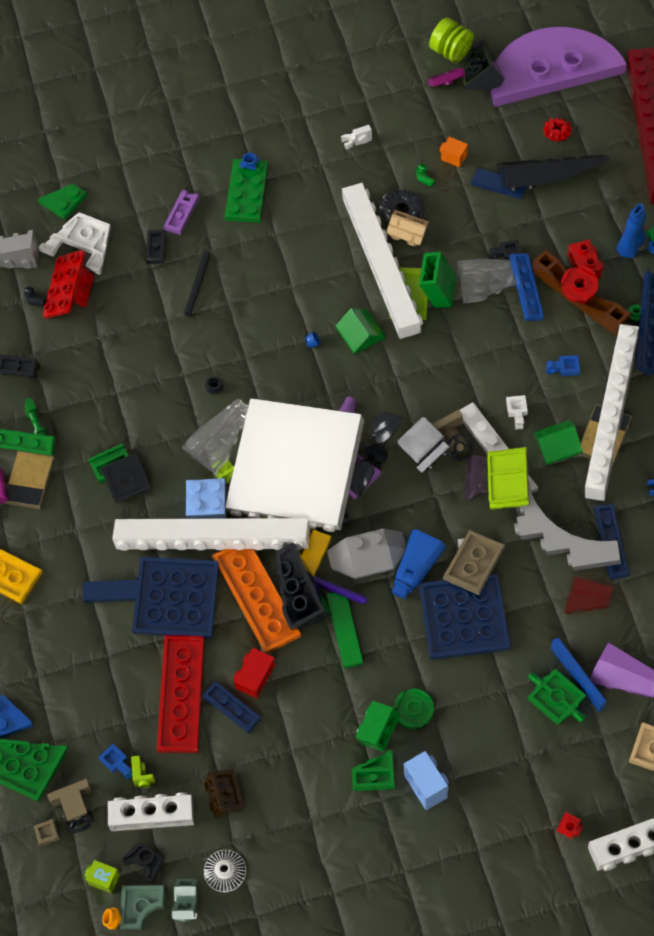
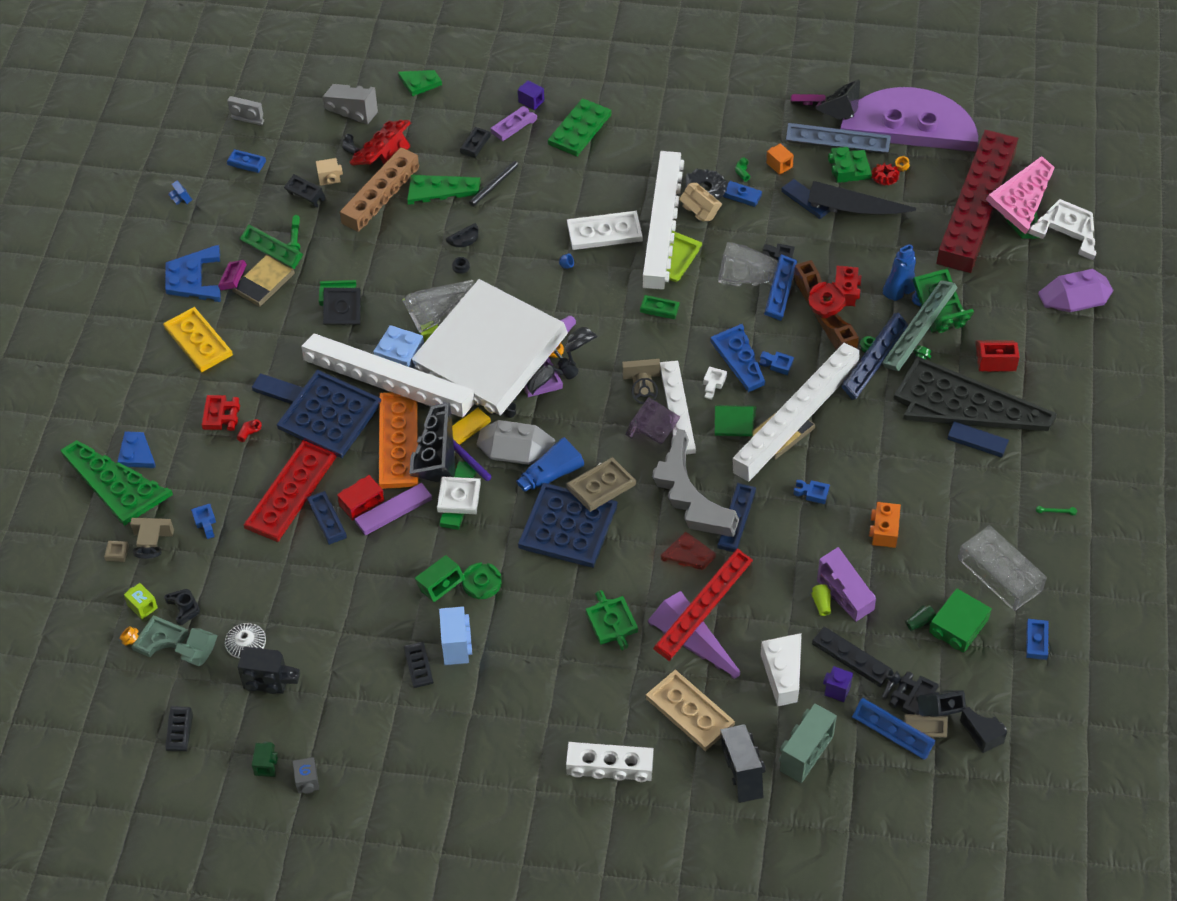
camera: 20 degrees right, 10 degrees down
white wing [38,212,111,275] -> none
white brick [108,793,194,831] -> none
lime bracket [131,756,156,788] -> none
dark brown bracket [204,769,245,818] -> none
blue plate [240,153,260,171] -> none
green slope [336,308,386,355] -> none
white plate [341,125,372,149] -> none
green wing [352,749,395,791] -> none
bracket [398,417,451,473] -> none
green brick [419,252,457,308] -> none
lime wheel [429,17,474,63] -> none
lime piece [487,447,529,510] -> none
blue tile [551,637,606,712] -> none
red plate [557,812,583,839] -> none
none -> red plate [202,395,240,431]
none -> red arm [236,419,262,442]
none -> black hinge [237,646,300,694]
none -> tan brick [316,158,343,186]
none -> medium nougat brick [340,147,419,232]
none -> medium lavender tile [355,483,432,536]
none -> black slope [404,642,434,688]
none -> green wing [407,175,481,205]
none -> white plate [437,477,481,514]
none -> black tile [446,223,478,247]
none -> dark purple brick [517,80,544,110]
none -> white plate [567,211,643,250]
none -> green plate [640,295,680,320]
none -> red tile [653,548,753,662]
none -> blue wing [710,324,765,392]
none -> blue plate [723,181,762,207]
none -> sand blue plate [786,123,891,153]
none -> green plate [828,147,872,183]
none -> light orange hinge [895,156,910,172]

